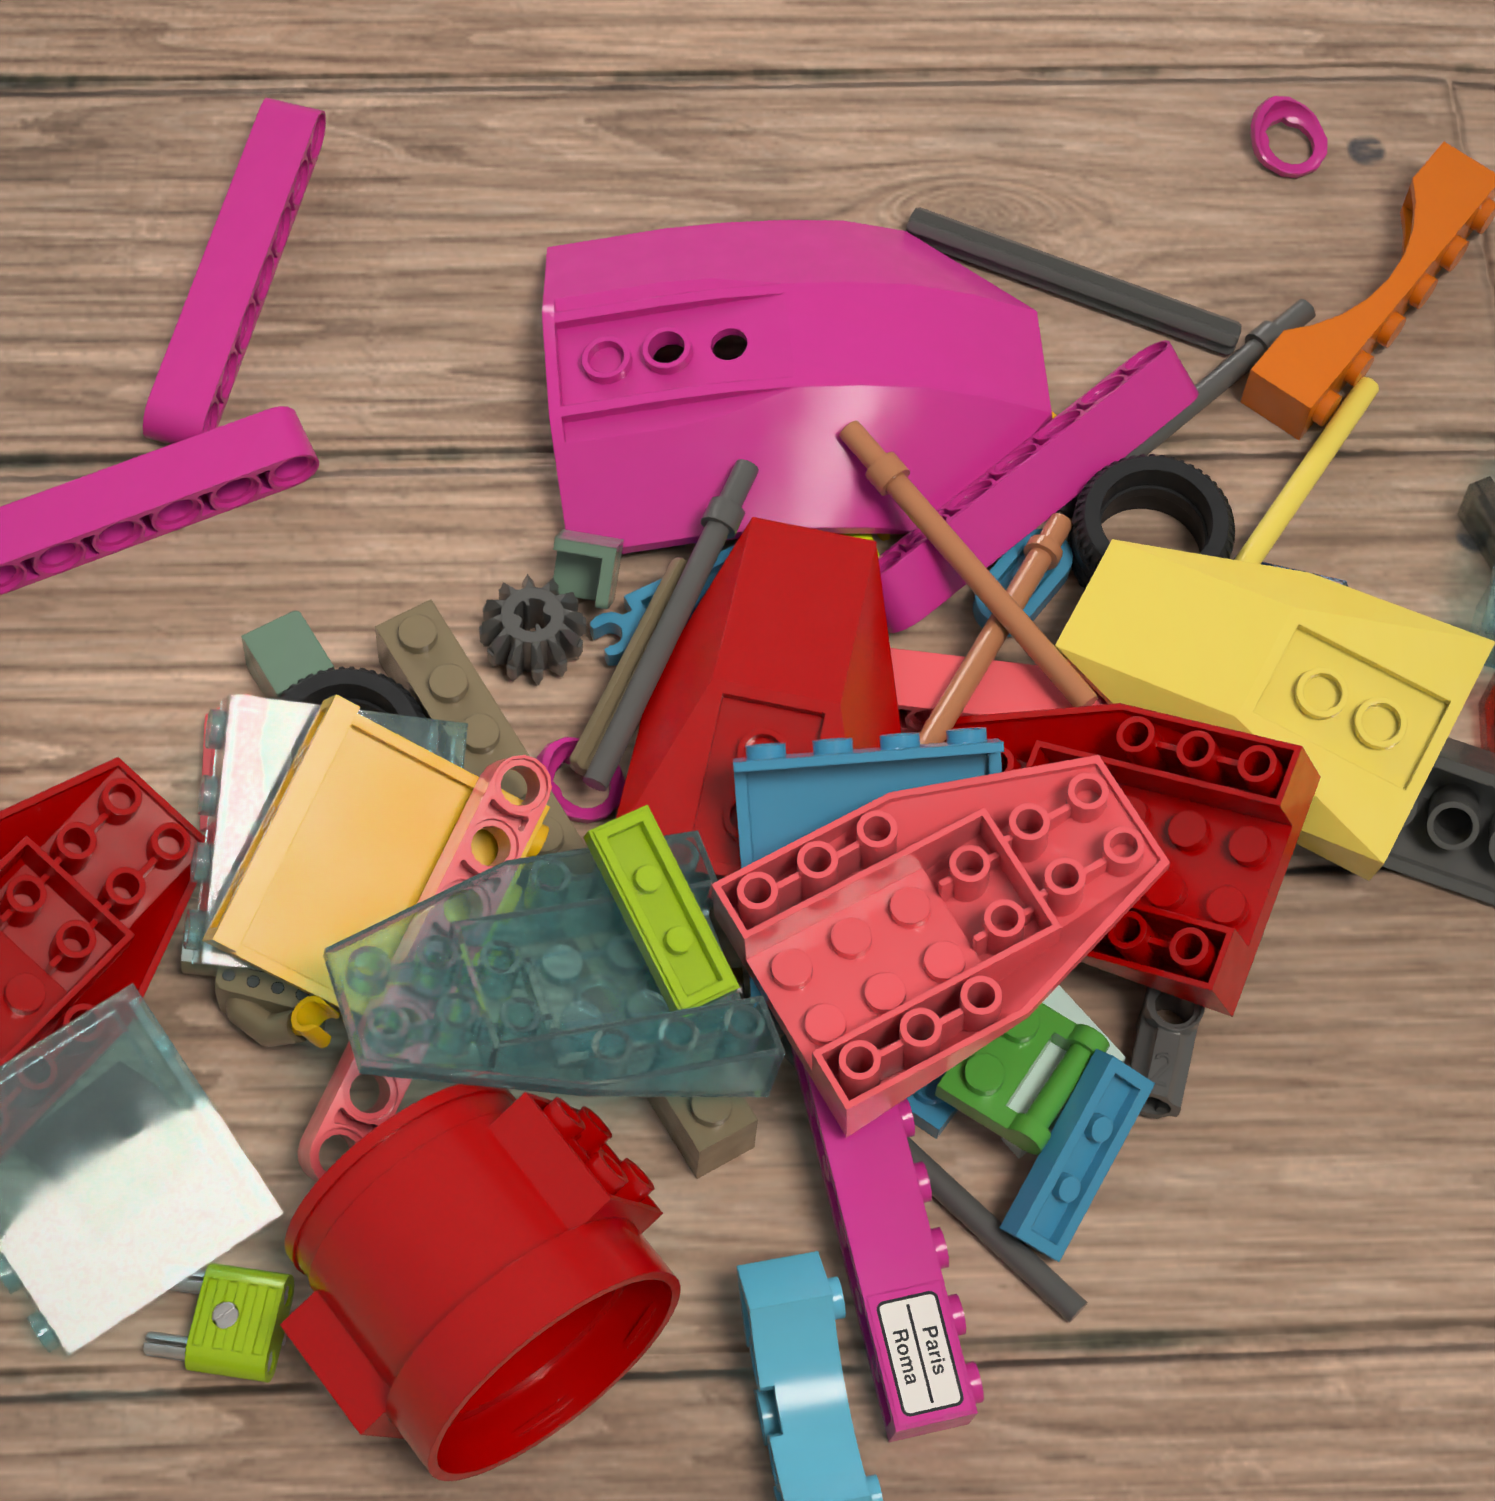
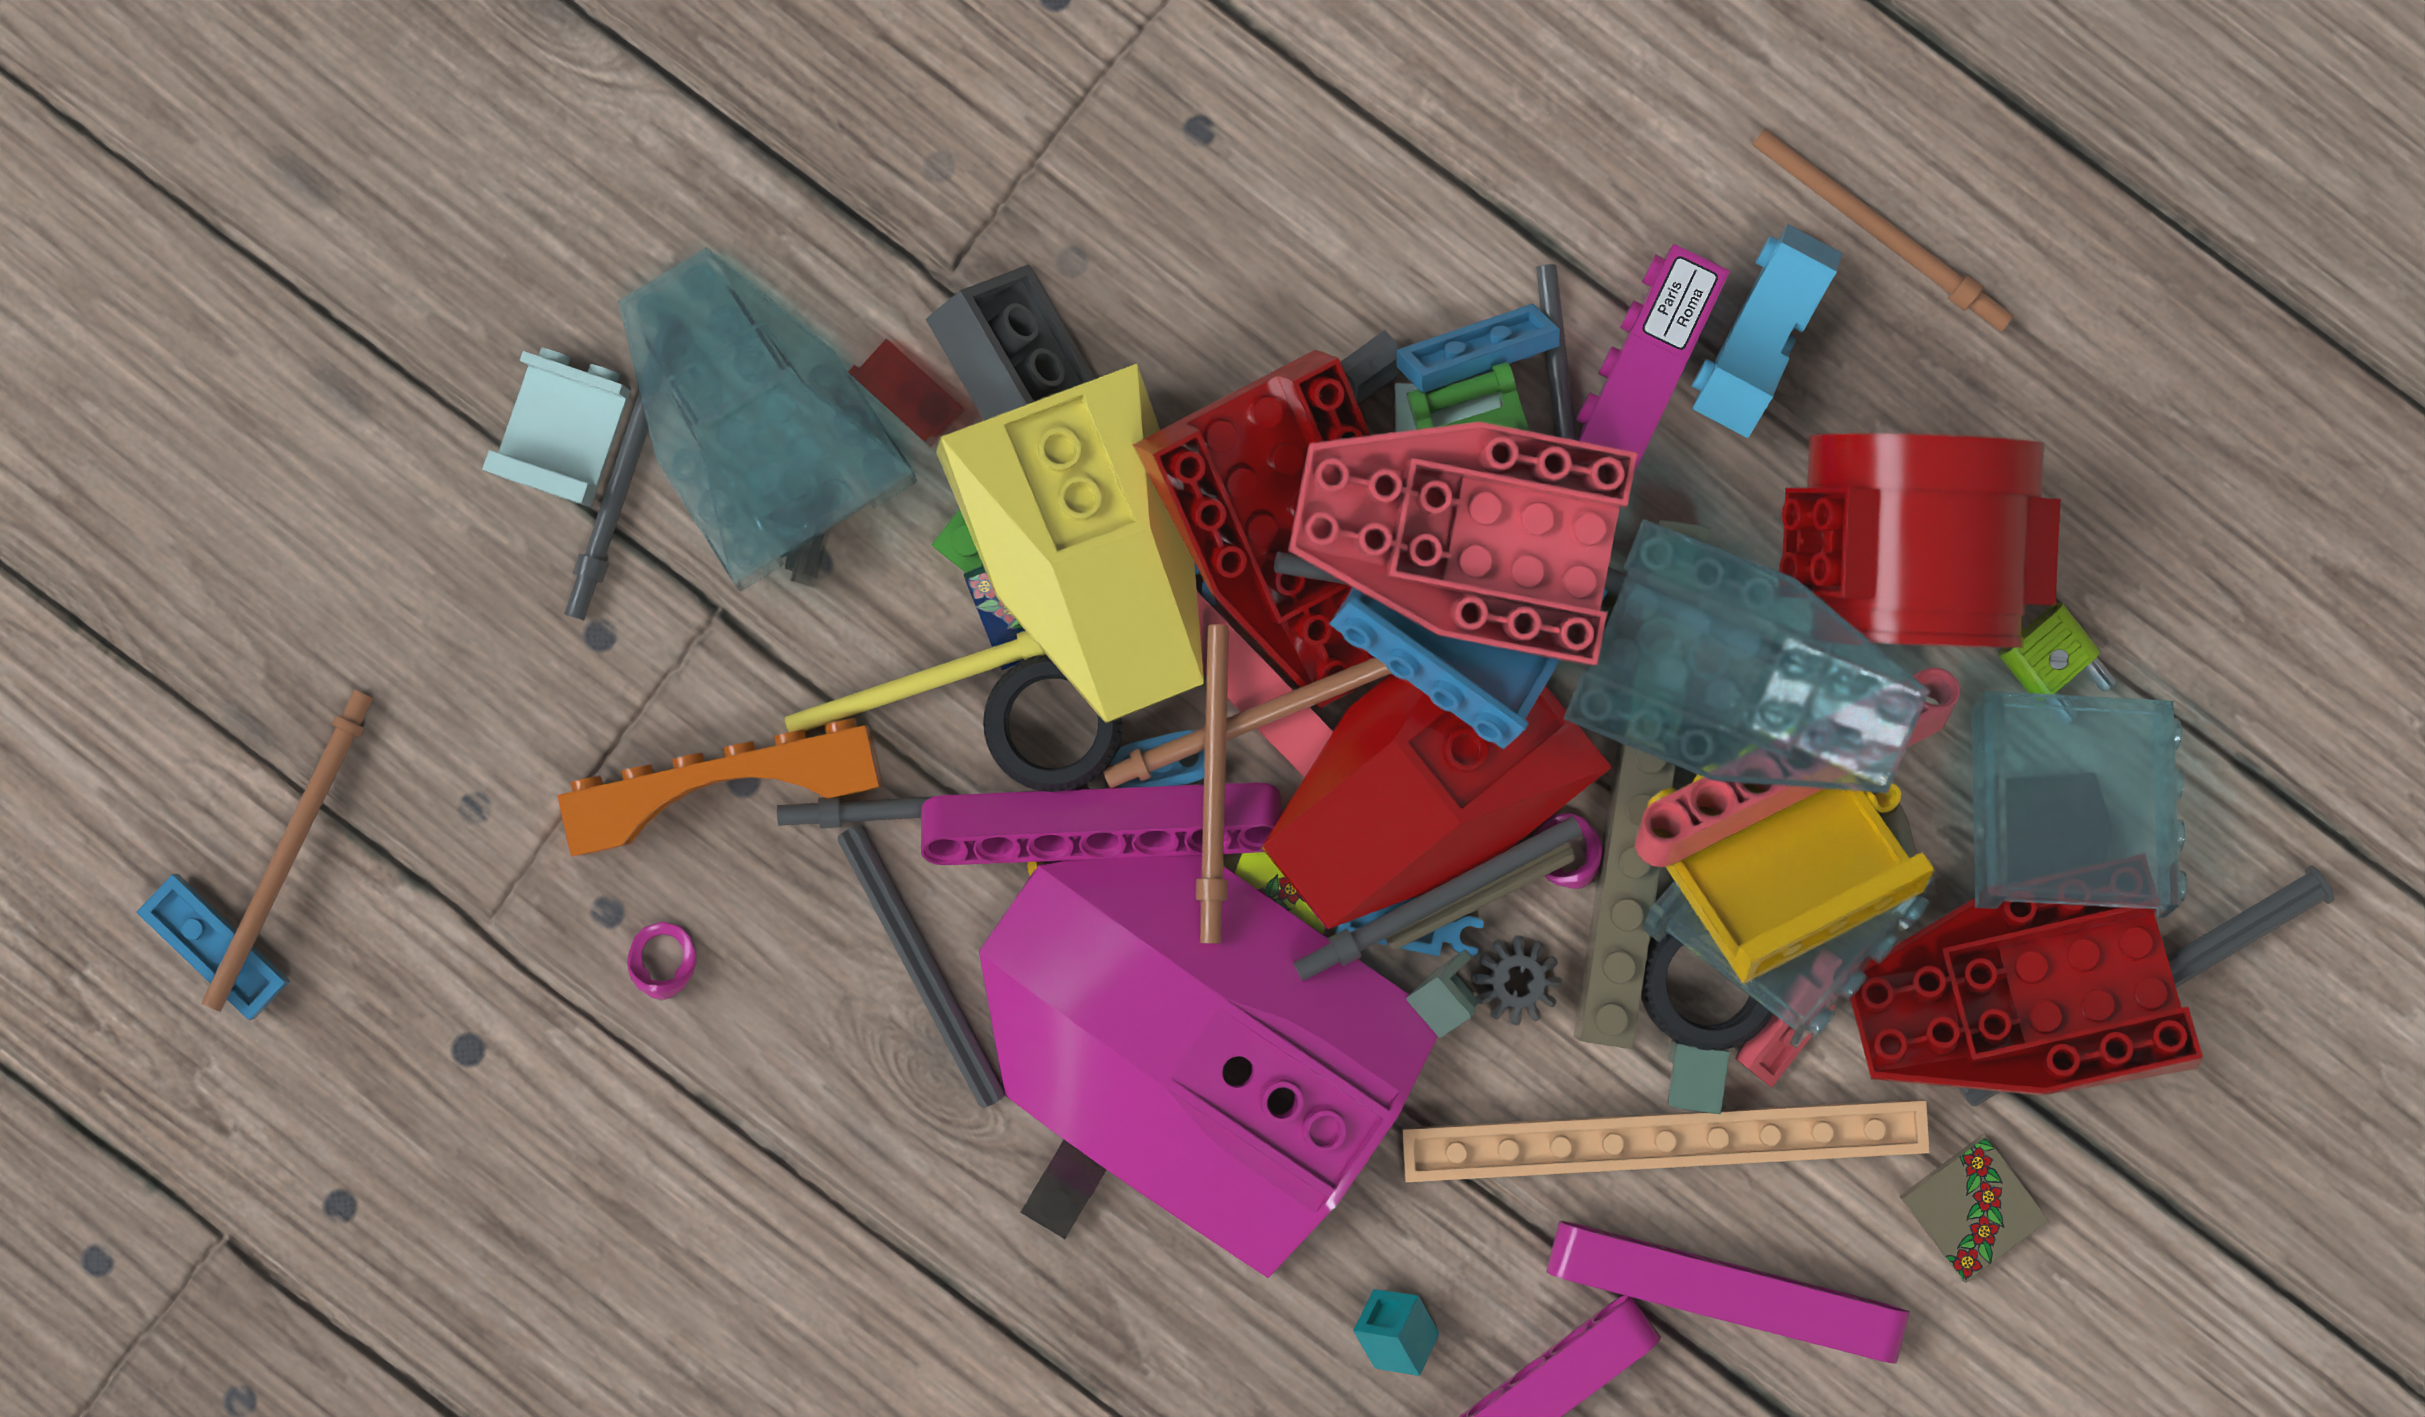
camera: 130 degrees left, 25 degrees up
lime tile [583,805,740,1020] -> none
none -> clear smoke slope [1020,1139,1106,1239]
none -> teal panel [1353,1289,1439,1376]
none -> light nougat plate [1402,1099,1930,1182]

